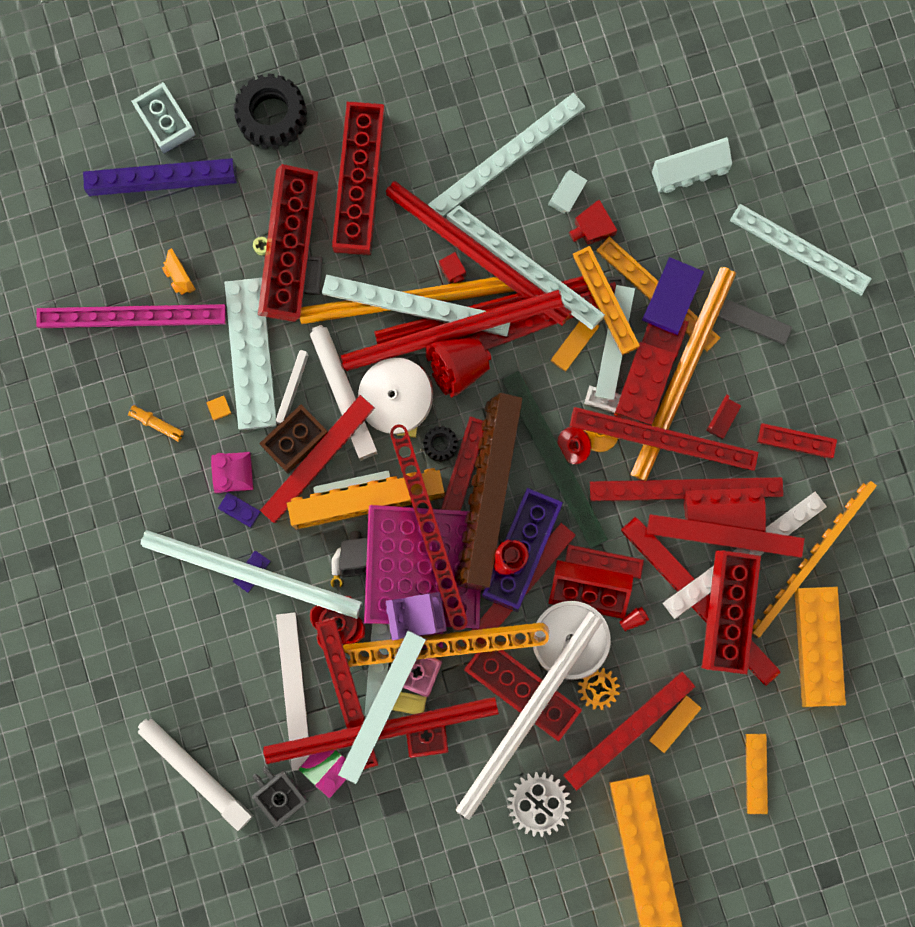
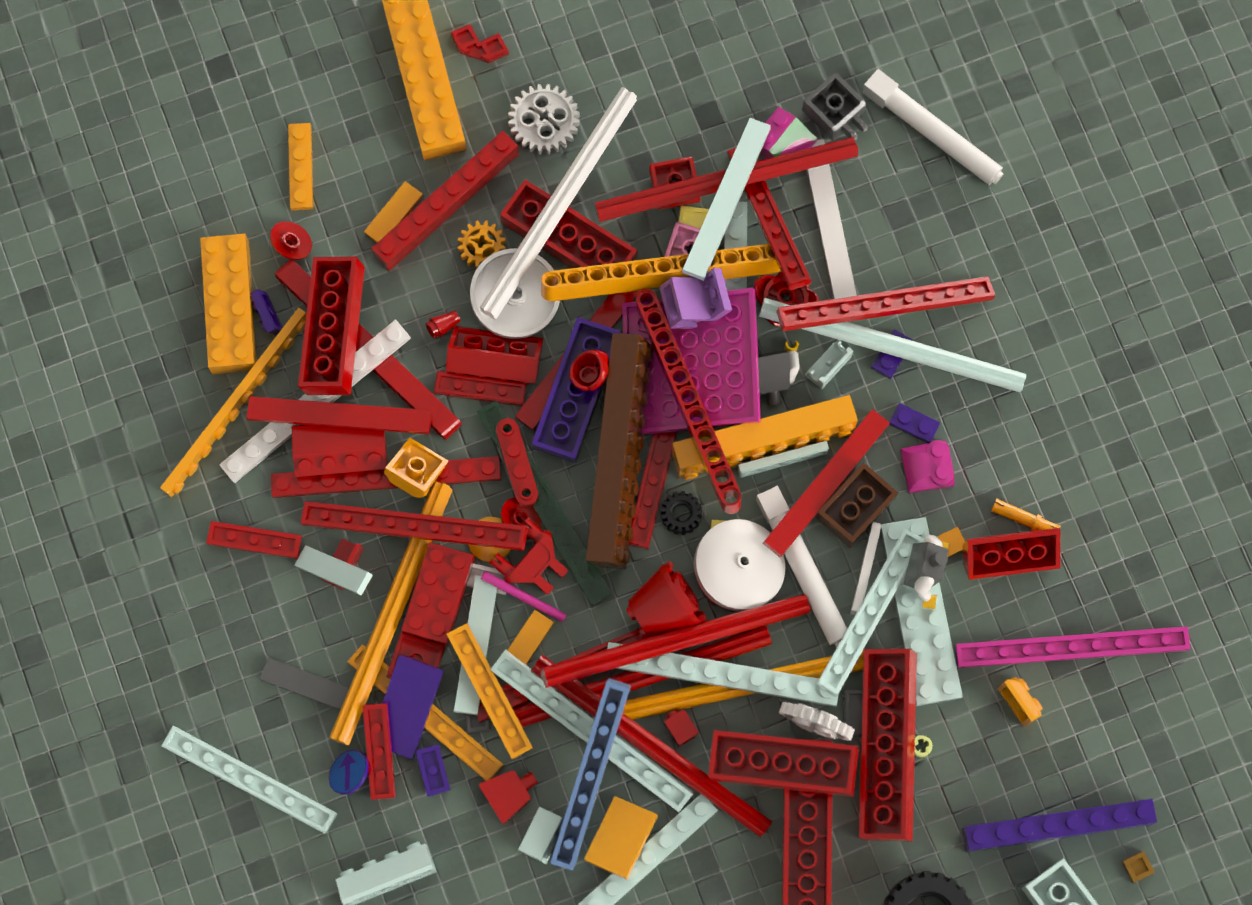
camera: 170 degrees right, 5 degrees down
none -> dark purple plate [250,289,283,336]
none -> red dish [270,221,312,260]
none -> light aqua tile [295,545,372,595]
none -> blue piece [329,750,369,795]
none -> red plate [363,703,396,800]
none -> light orange slope [384,437,448,498]
none -> dark purple plate [416,744,451,797]
none -> red tile [450,24,509,63]
none -> dark pink bar [481,571,566,622]
none -> red connector [488,517,569,595]
none -> red plate [496,418,538,507]
none -> medium blue brick [550,678,631,871]
none -> light orange tile [584,796,658,880]
none -> red brick [708,730,859,797]
none -> plate [776,277,995,331]
none -> white gear [779,702,855,741]
none -> light aqua hinge [805,340,853,390]
none -> light aqua tile [816,528,924,697]
none -> dark grey torso [904,535,950,609]
none -> red slope [963,528,1061,580]
none -> pearl gold tile [1122,851,1155,883]

